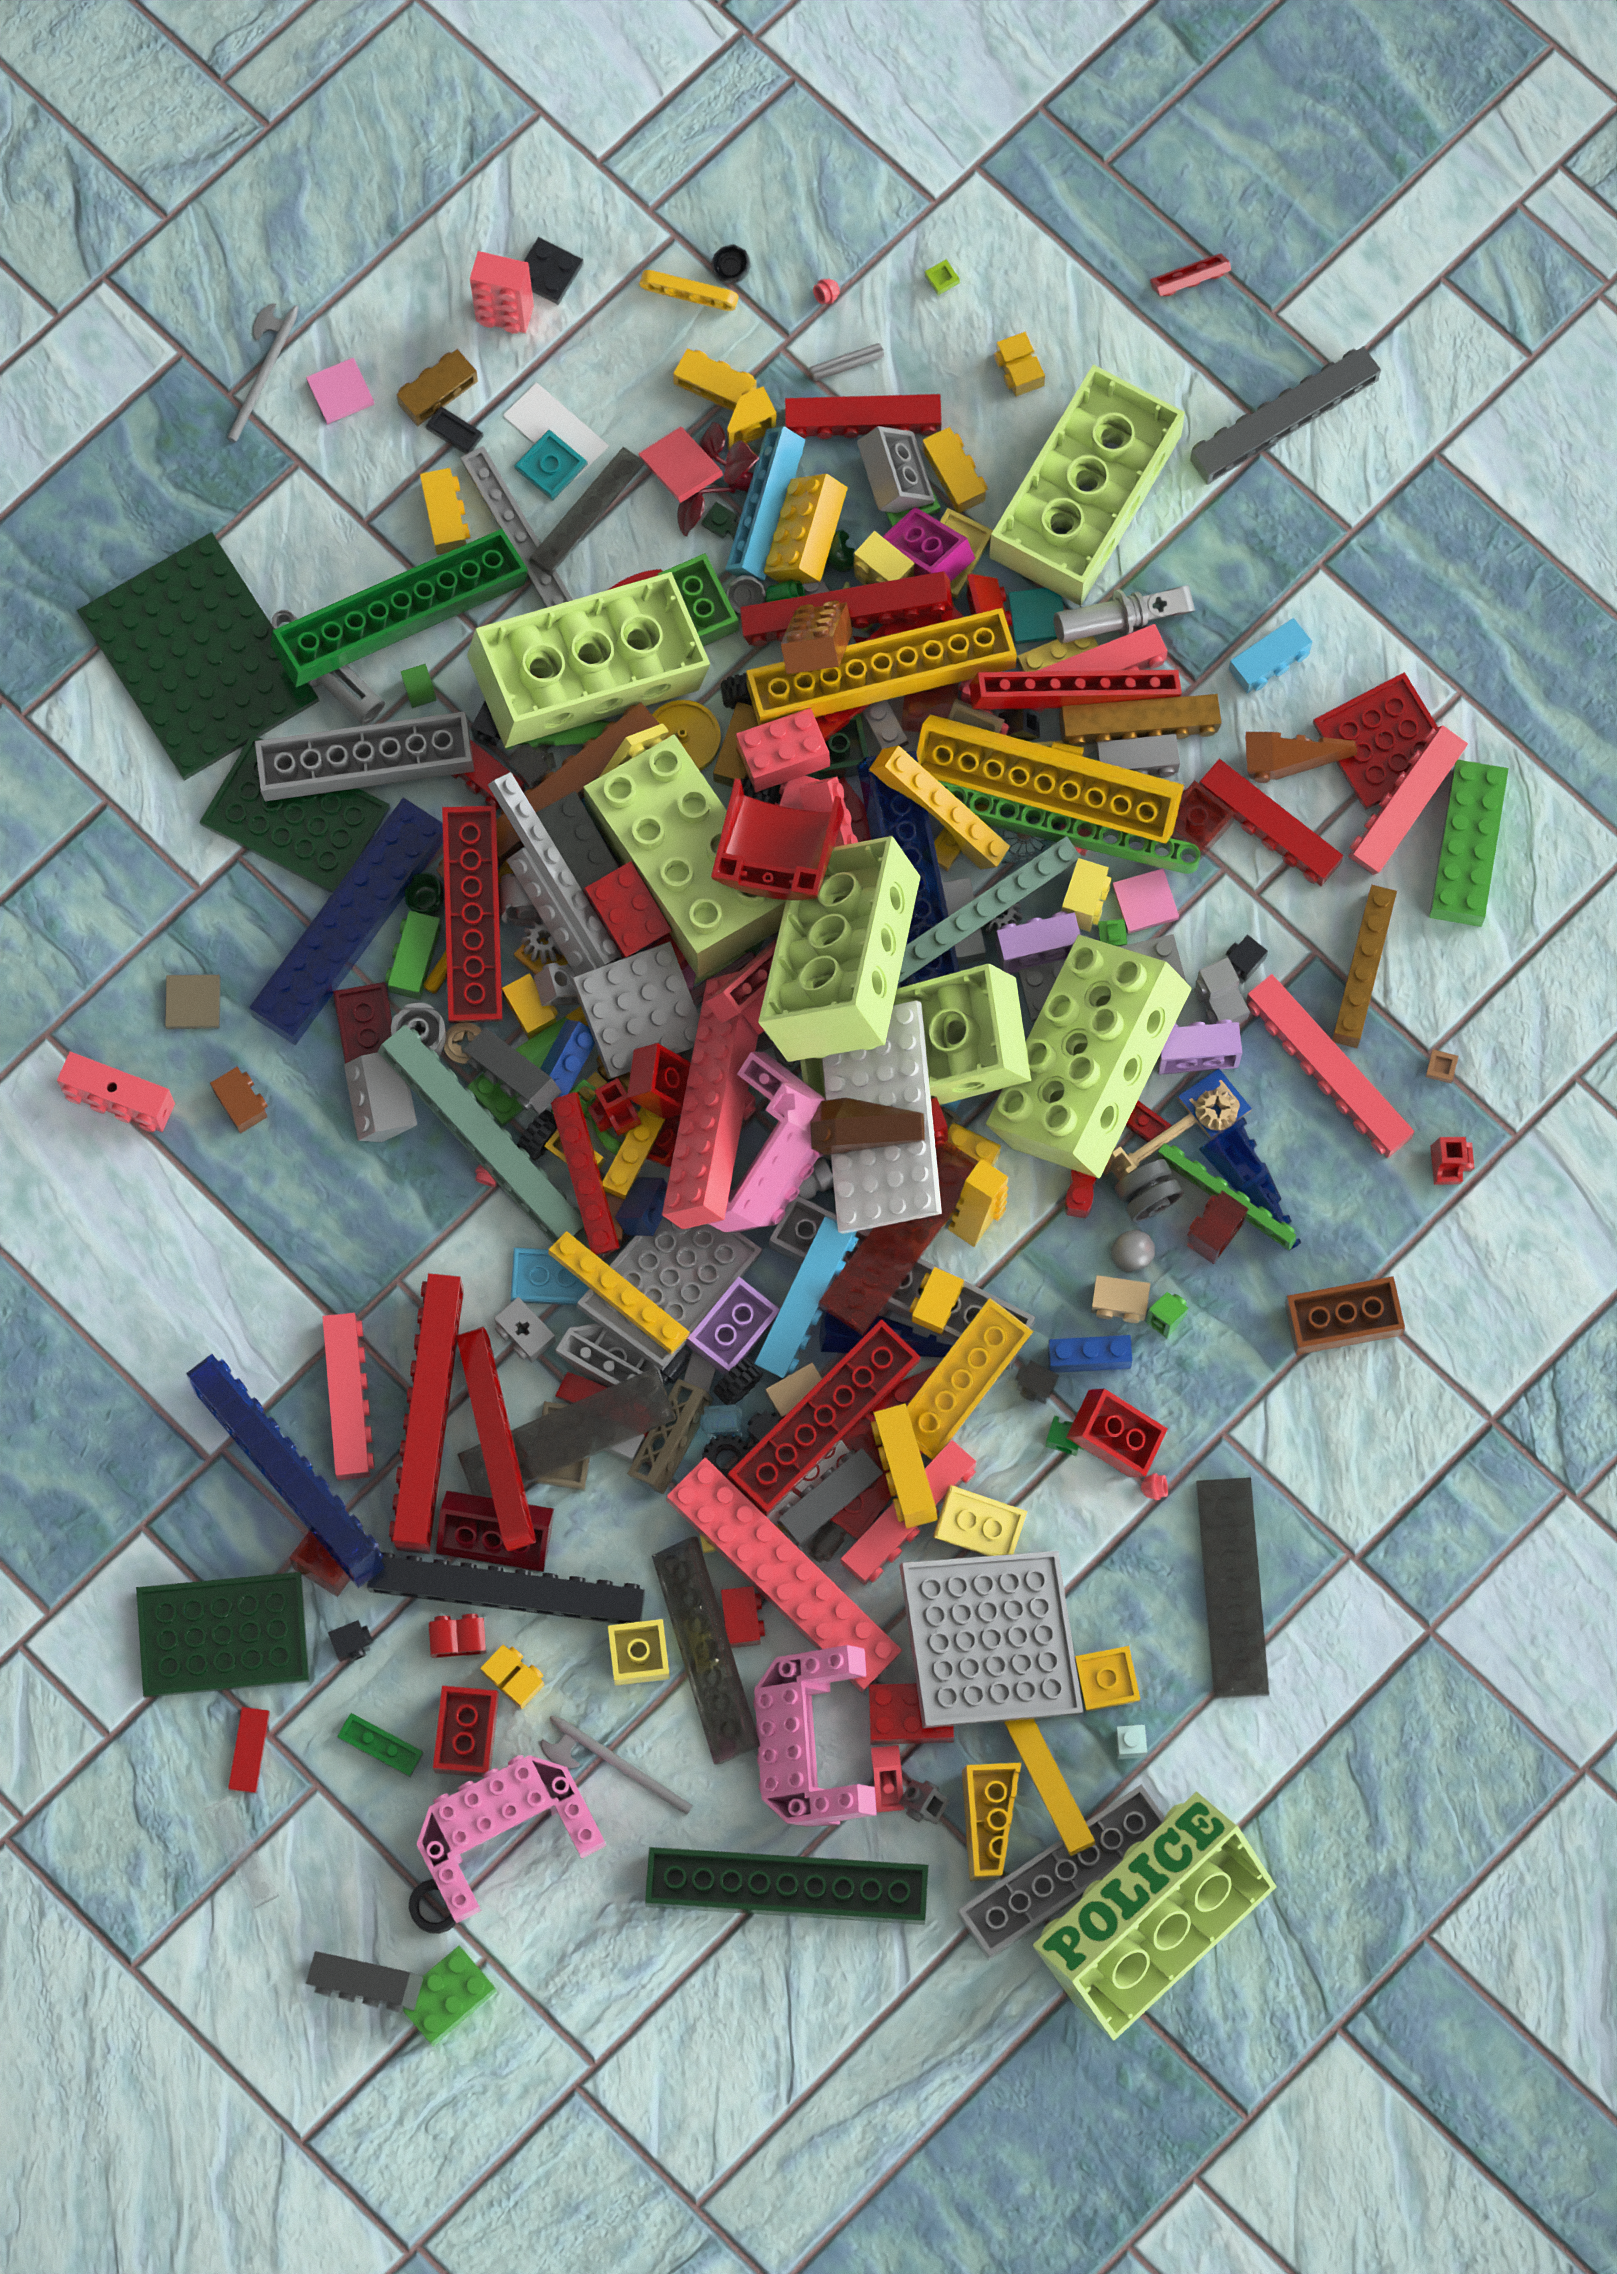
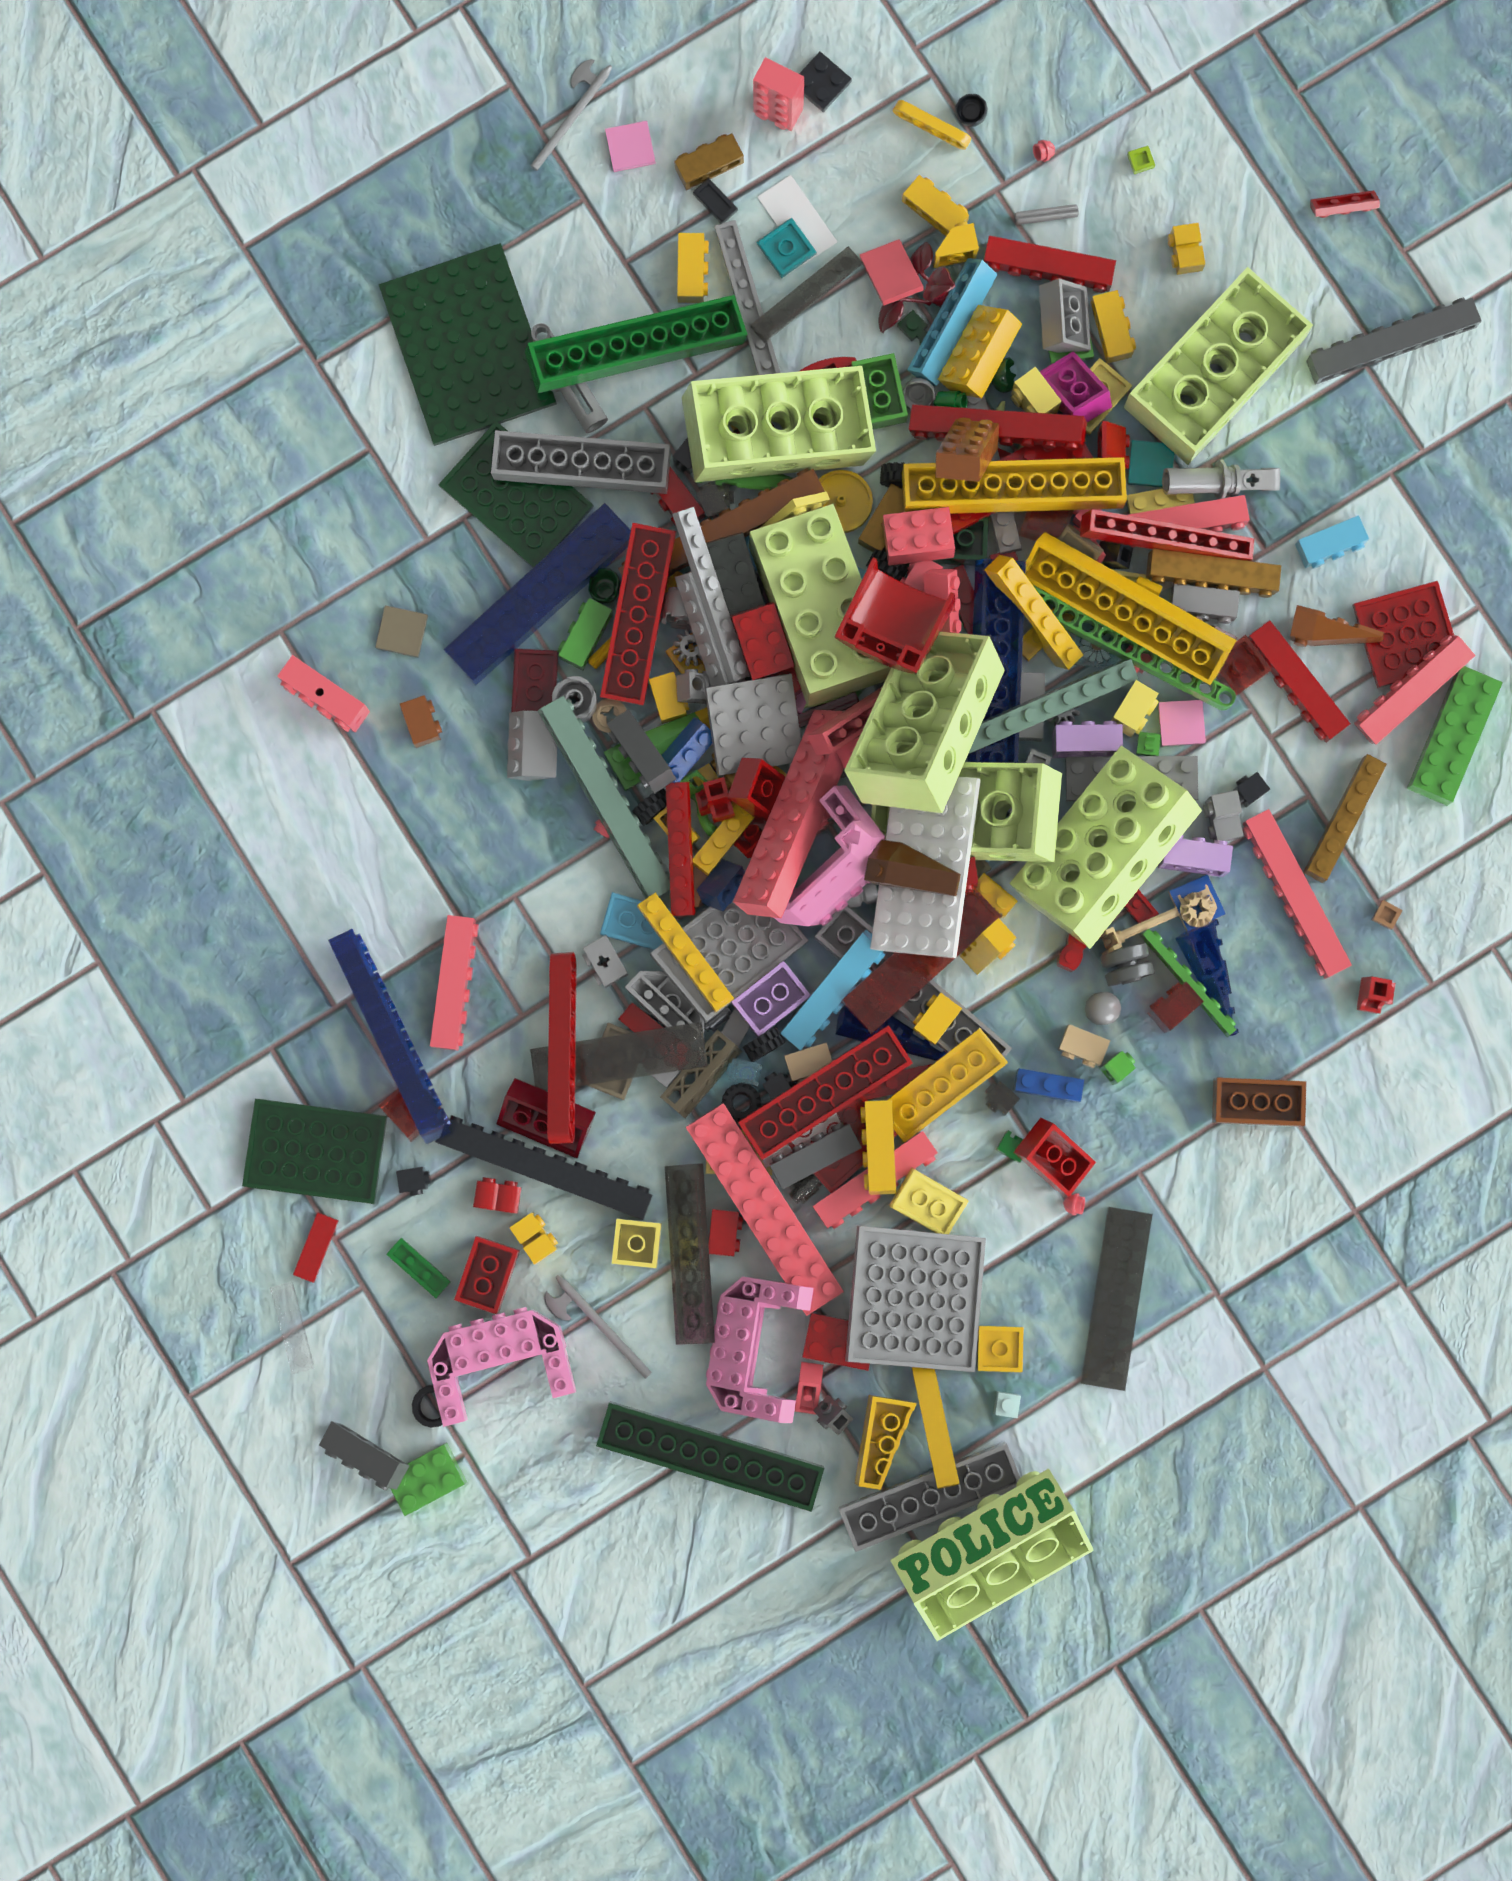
camera: 15 degrees right, 10 degrees up
red brick [389,1273,464,1554] -> none
bright green brick [400,664,437,708] -> none

